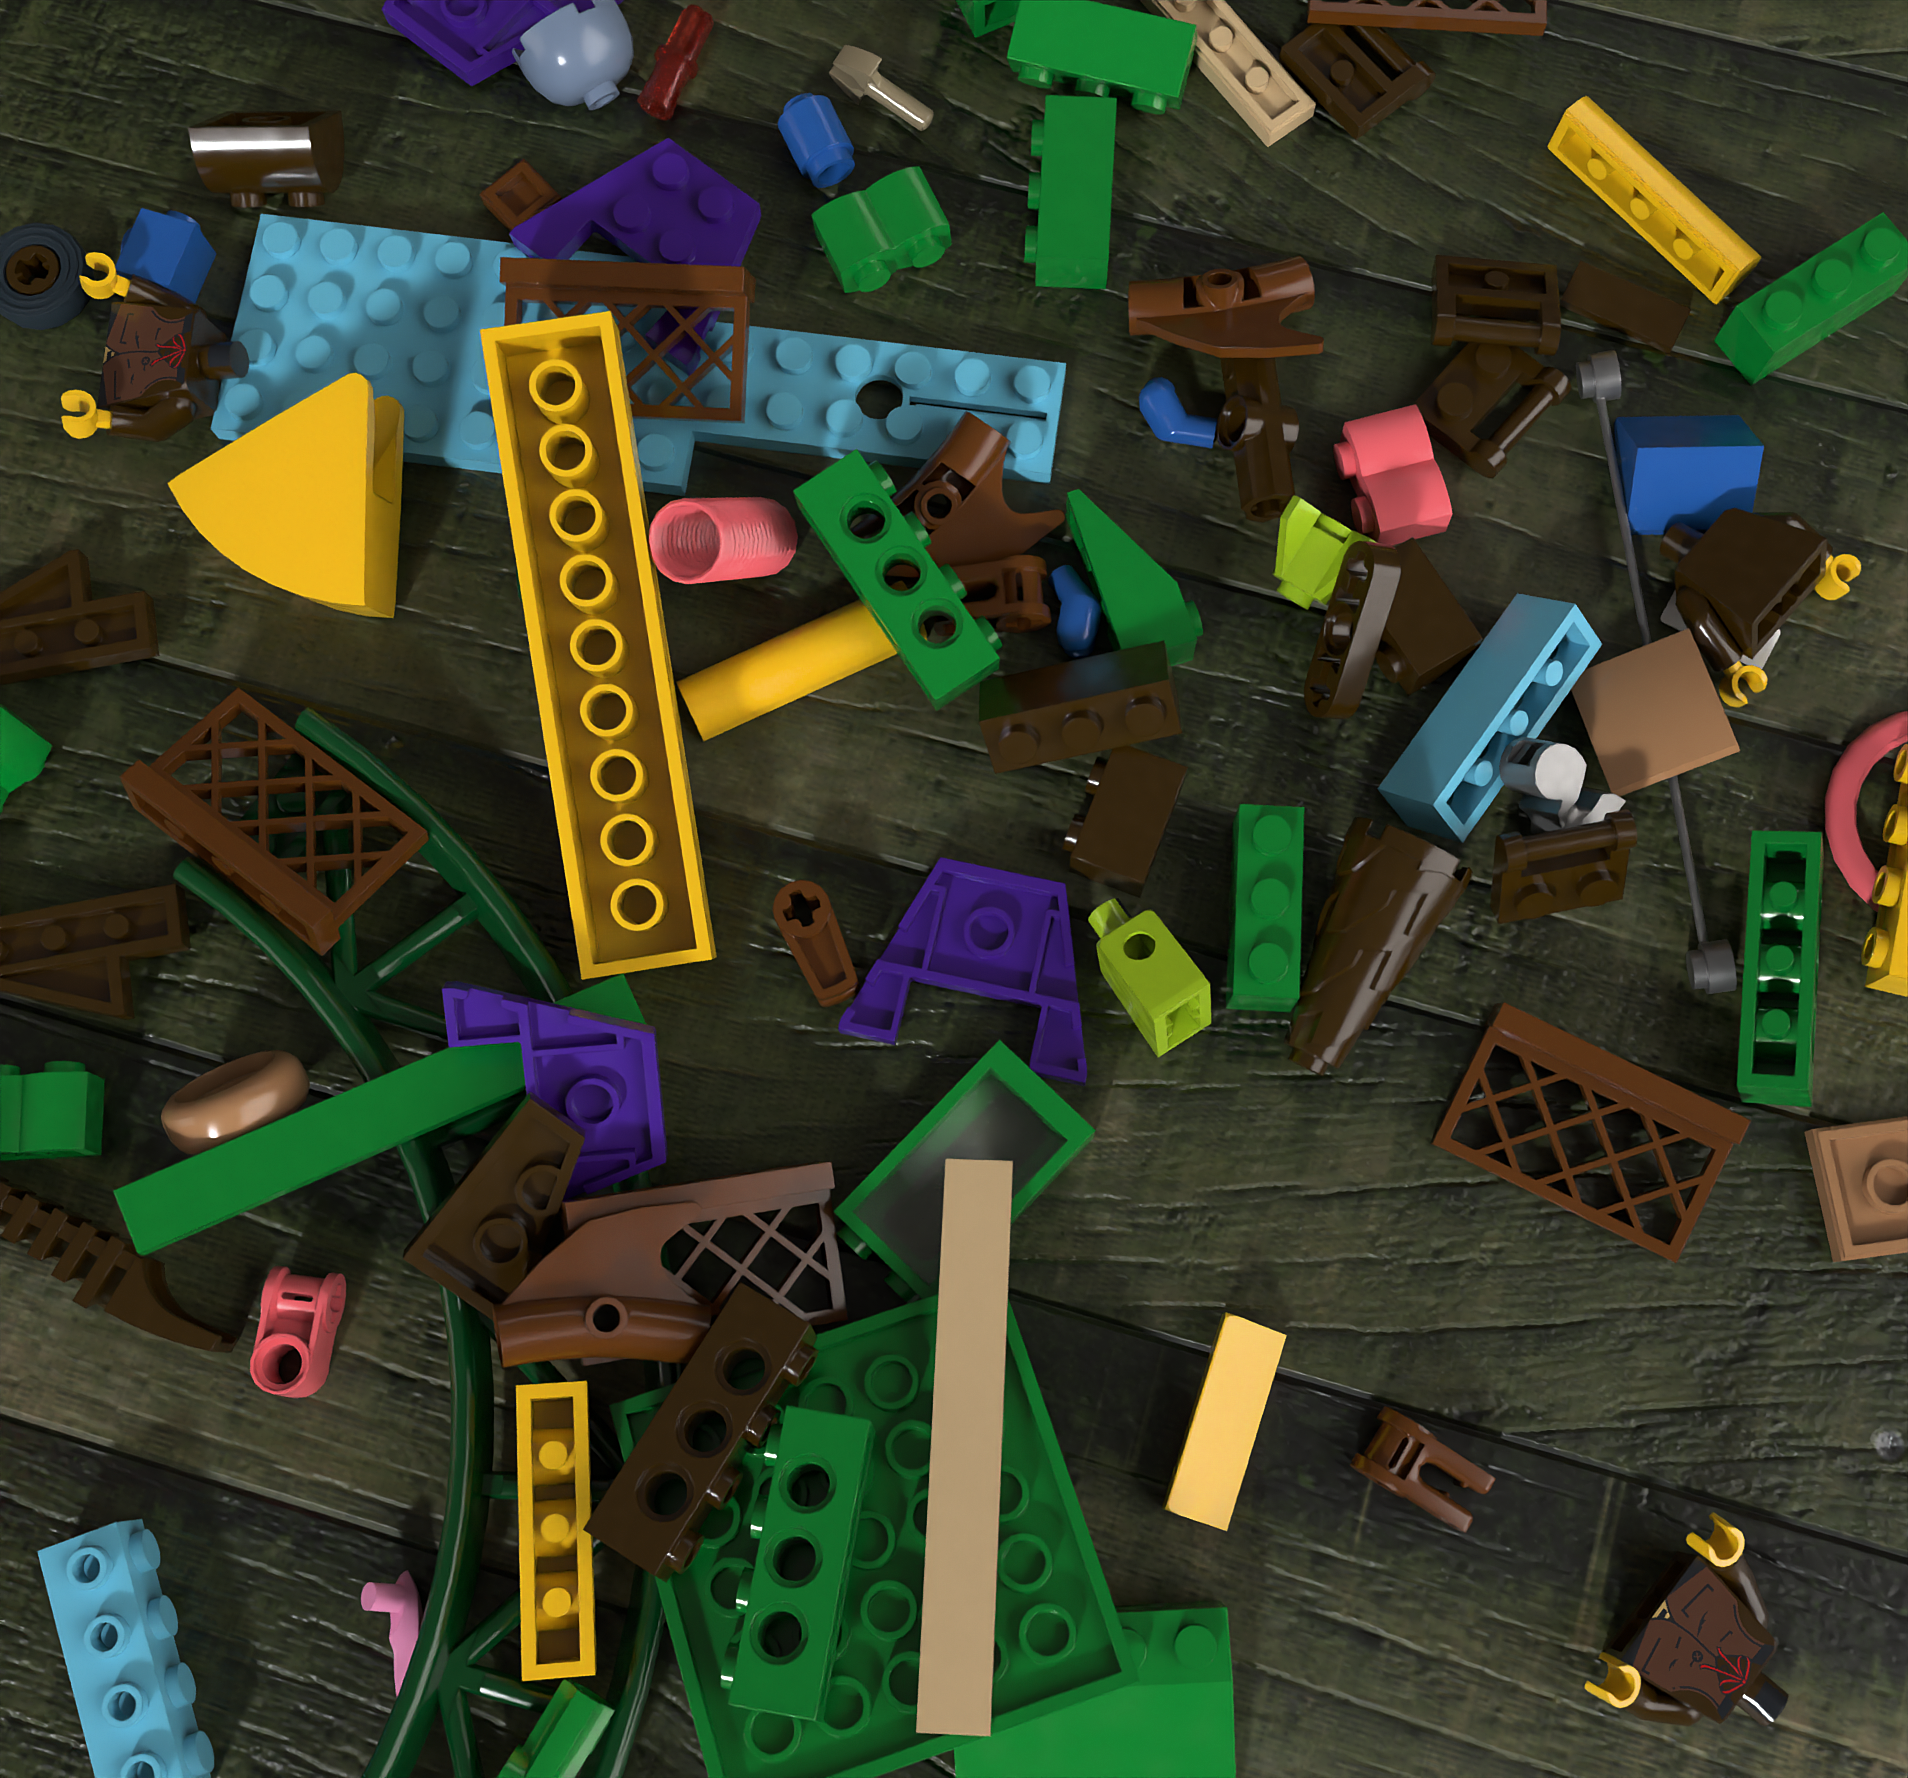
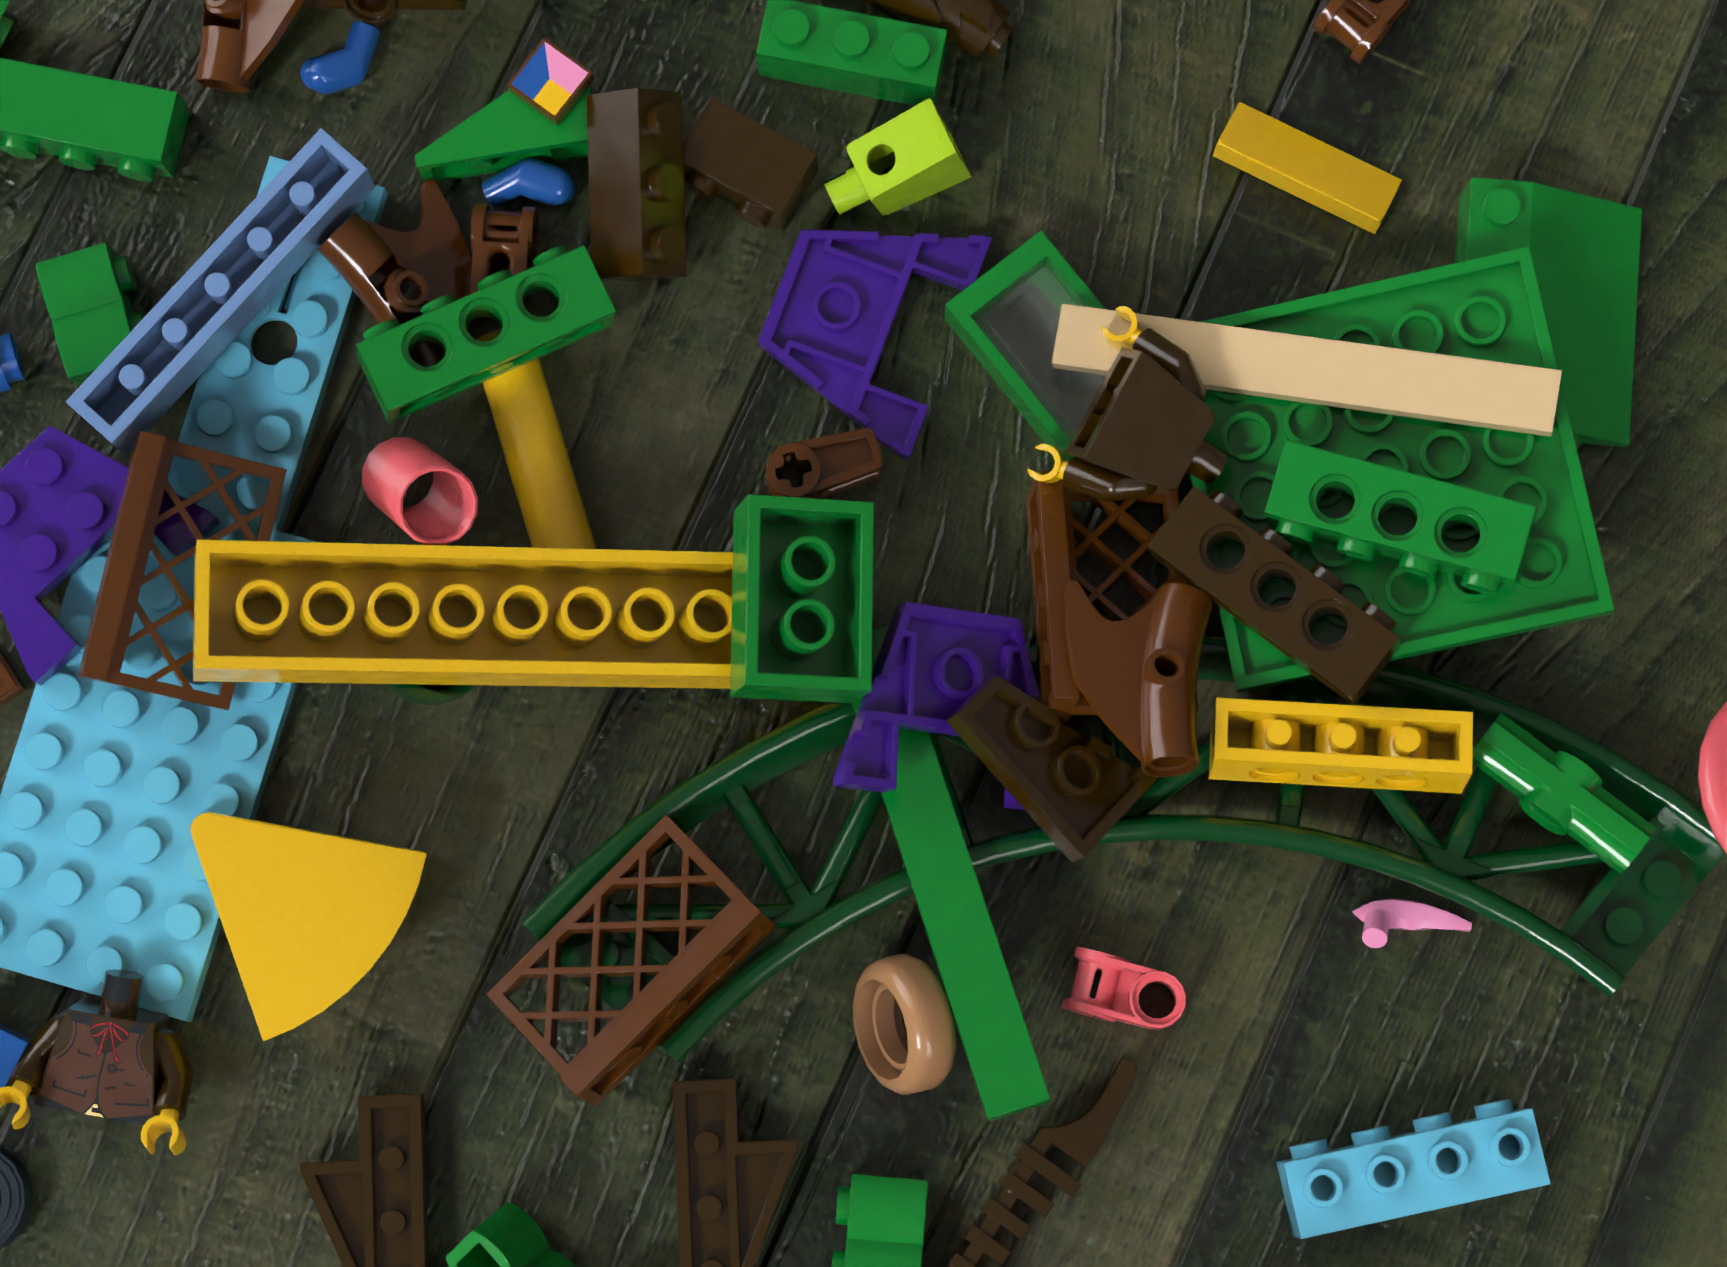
camera: 85 degrees left, 5 degrees up
none -> medium blue brick [66,128,376,455]
none -> tile [507,38,594,126]
none -> green brick [730,494,874,703]
none -> dark brown torso [1027,306,1227,501]

